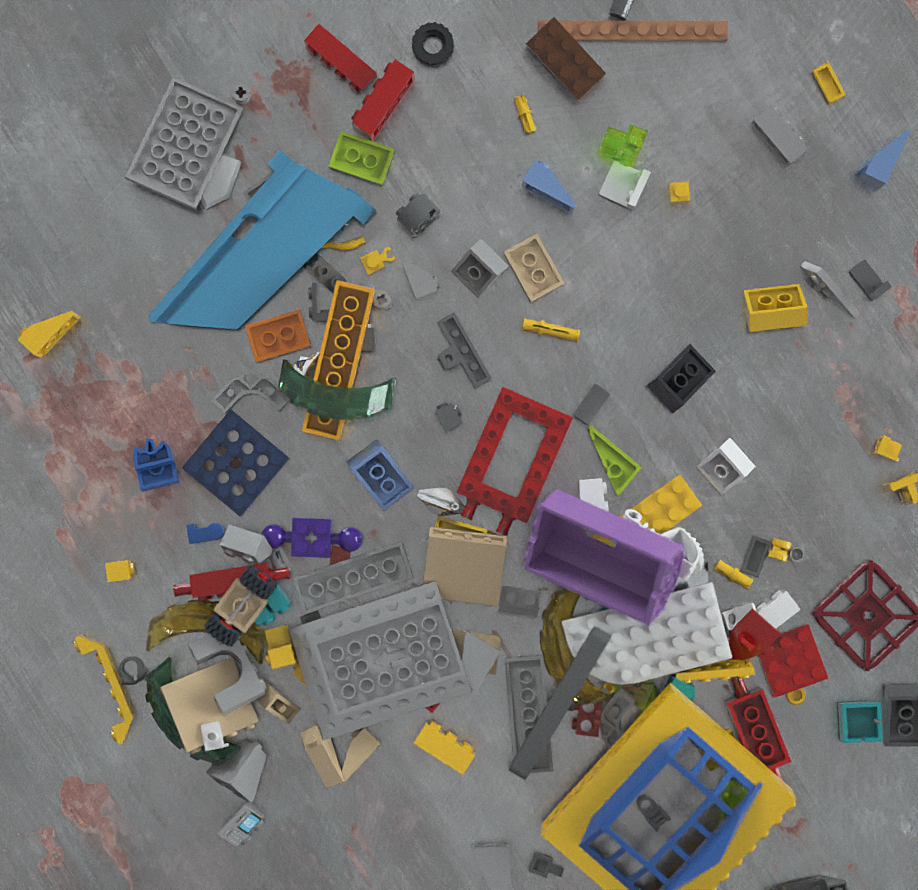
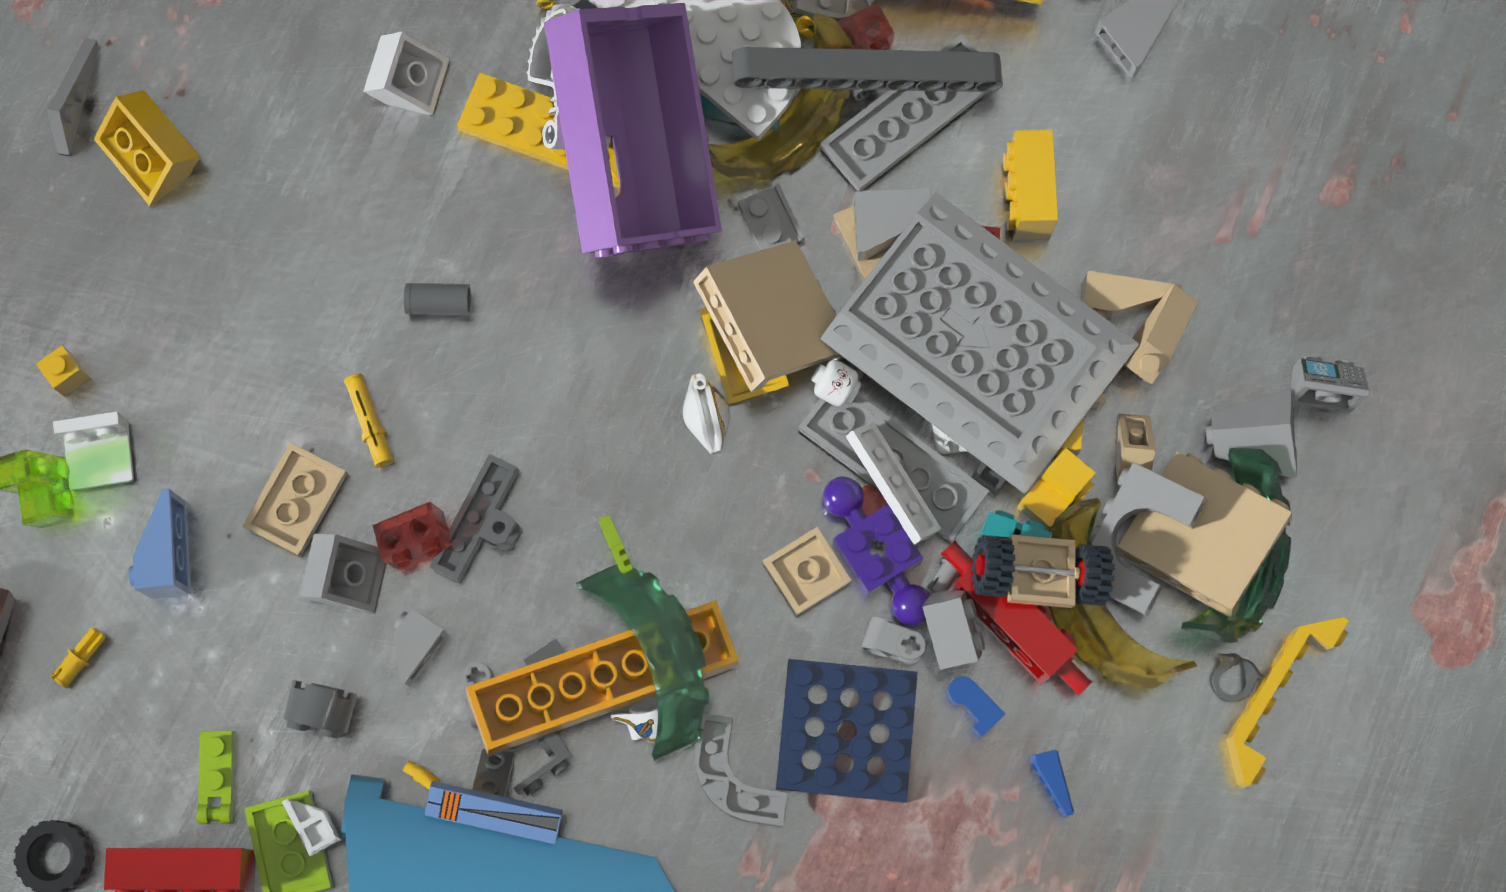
camera: 125 degrees left, 10 degrees down
yellow brick [105,560,136,582] -> none
blue plate [133,438,179,492] -> none
white bracket [201,721,229,751] -> none
orange plate [245,309,311,363] -> none
medium blue slope [347,439,414,511] -> none
yellow plate [360,247,396,276] -> none
dark grey brick [435,402,462,433] -> none
red brick [456,387,573,536] -> none
white brick [578,478,609,512] -> none
lime wing [587,425,642,496] -> none
black slope [646,344,716,413] -> none
dark grey bracket [850,260,892,301] -> none
none -> lime plate [196,731,235,824]
none -> white tile [282,799,342,856]
none -> clear red brick [373,501,452,569]
none -> medium blue tile [425,781,563,844]
none -> lime tile [598,514,633,573]
none -> tan plate [763,527,852,616]
none -> white head [811,360,861,407]
none -> white plate [846,422,942,545]
none -> light grey piece [861,616,926,664]
none -> blue slope [1029,749,1074,818]

